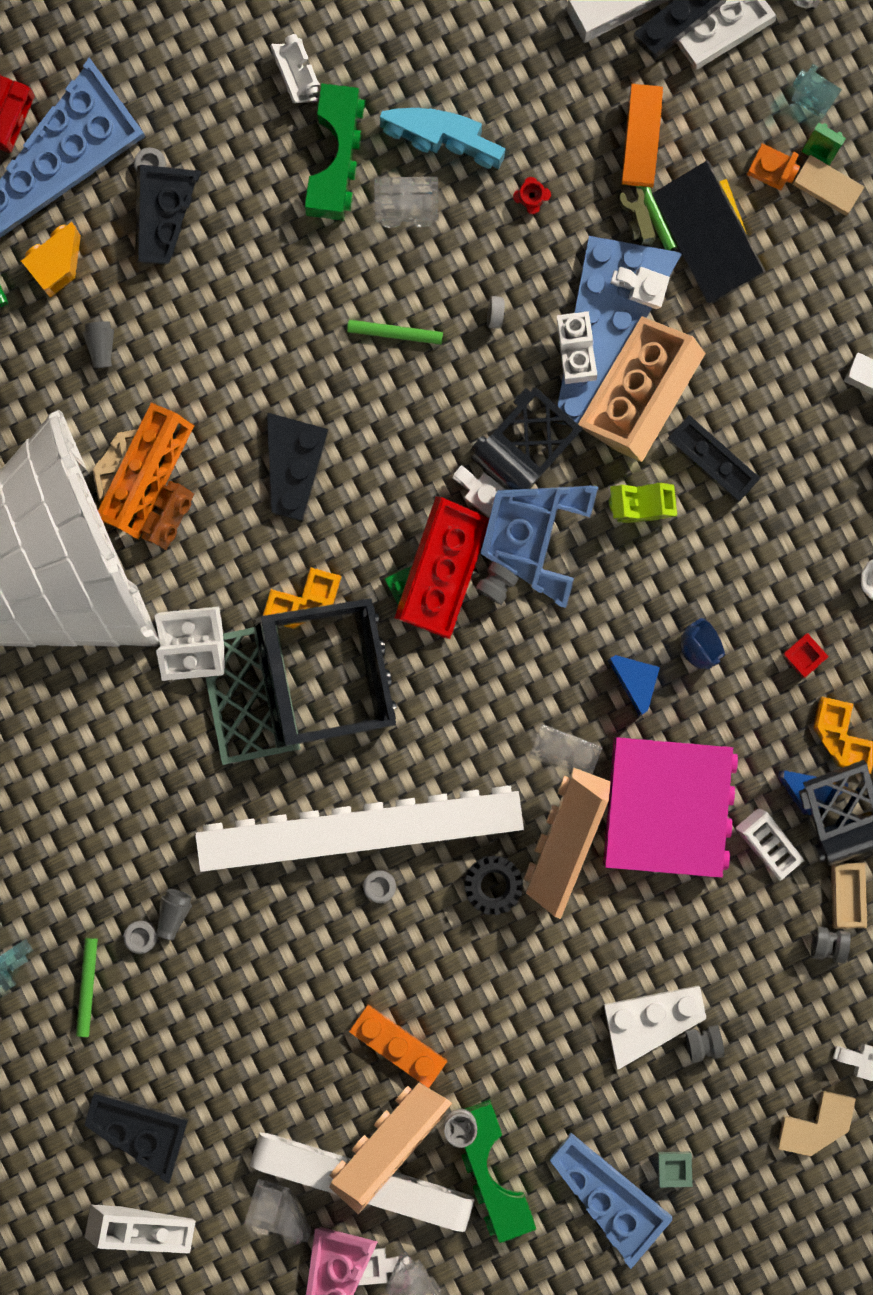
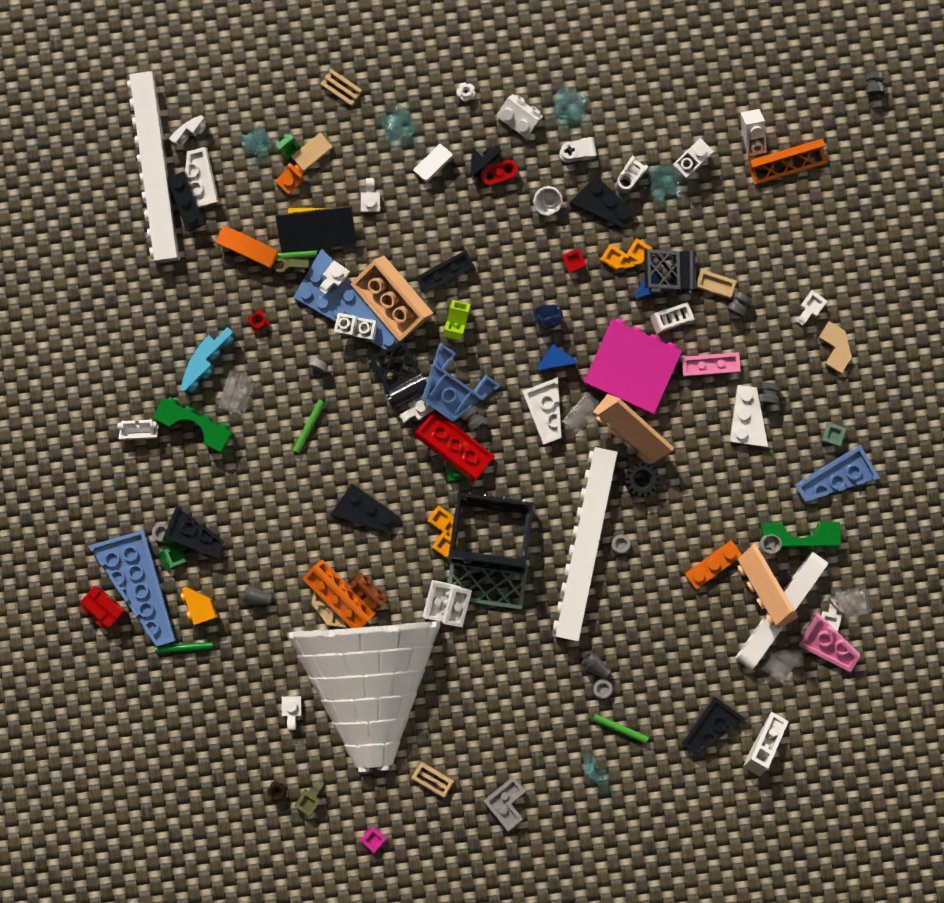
camera: 65 degrees left, 0 degrees up
none -> green slope [159,546,187,571]
none -> white plate [361,178,380,212]
none -> white wing [522,377,561,445]
none -> bright pink plate [681,352,741,377]

